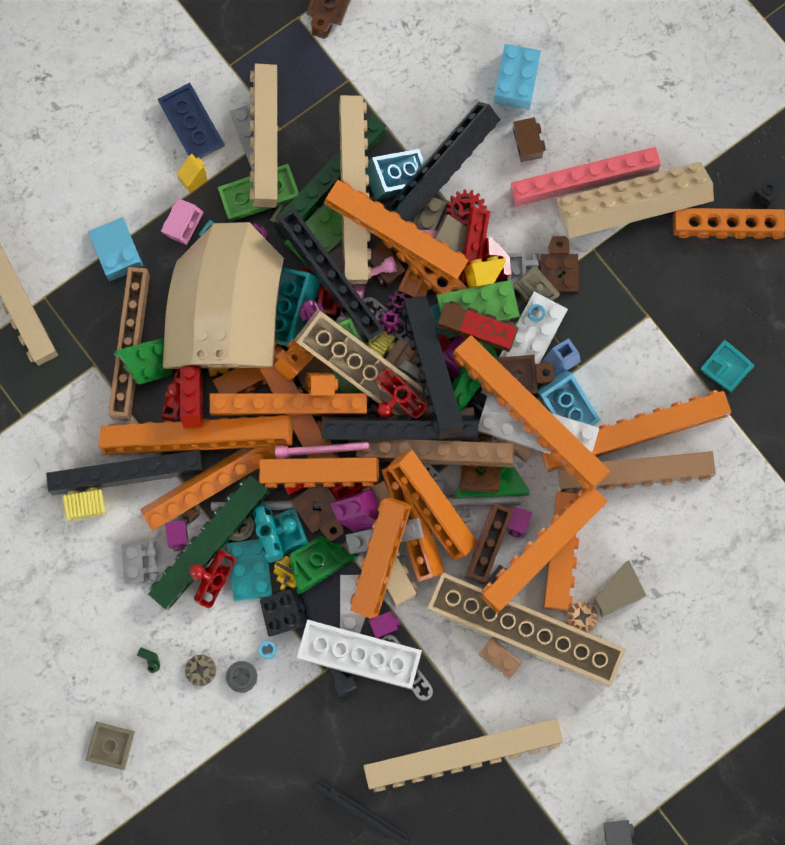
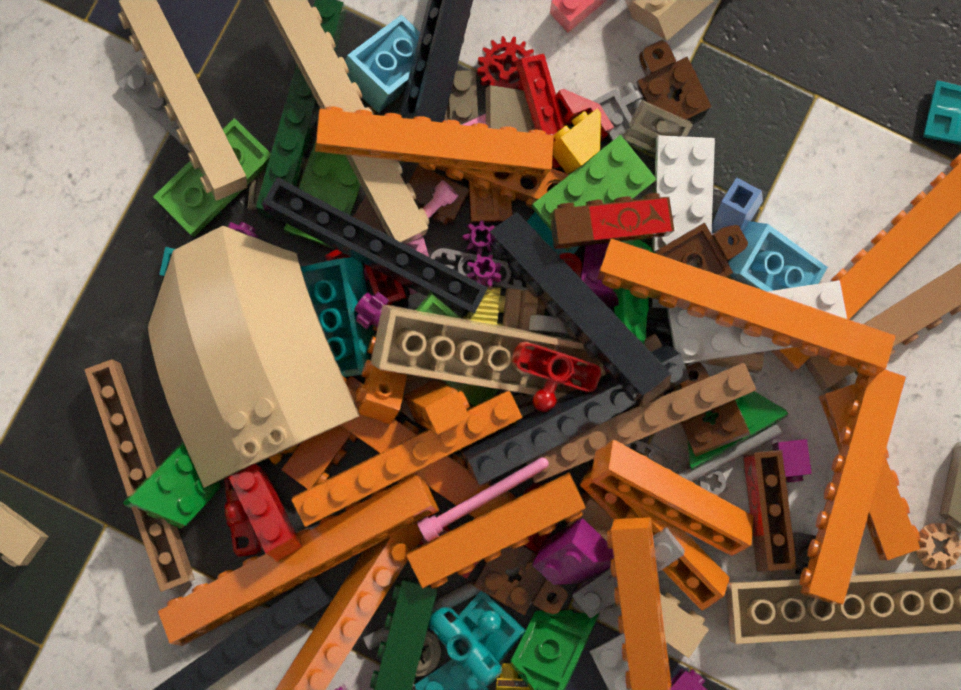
camera: 30 degrees left, 5 degrees up
medium azure slope [88,217,144,282] -> none
dark blue plate [157,83,225,159] -> none
bright pink brick [161,198,204,245] -> none
yellow slope [176,154,207,193] -> none
reddish brown bush [182,506,201,524] -> none
medium nougat brick [479,638,523,680] -> none
medium azure bush [528,304,546,322] -> none

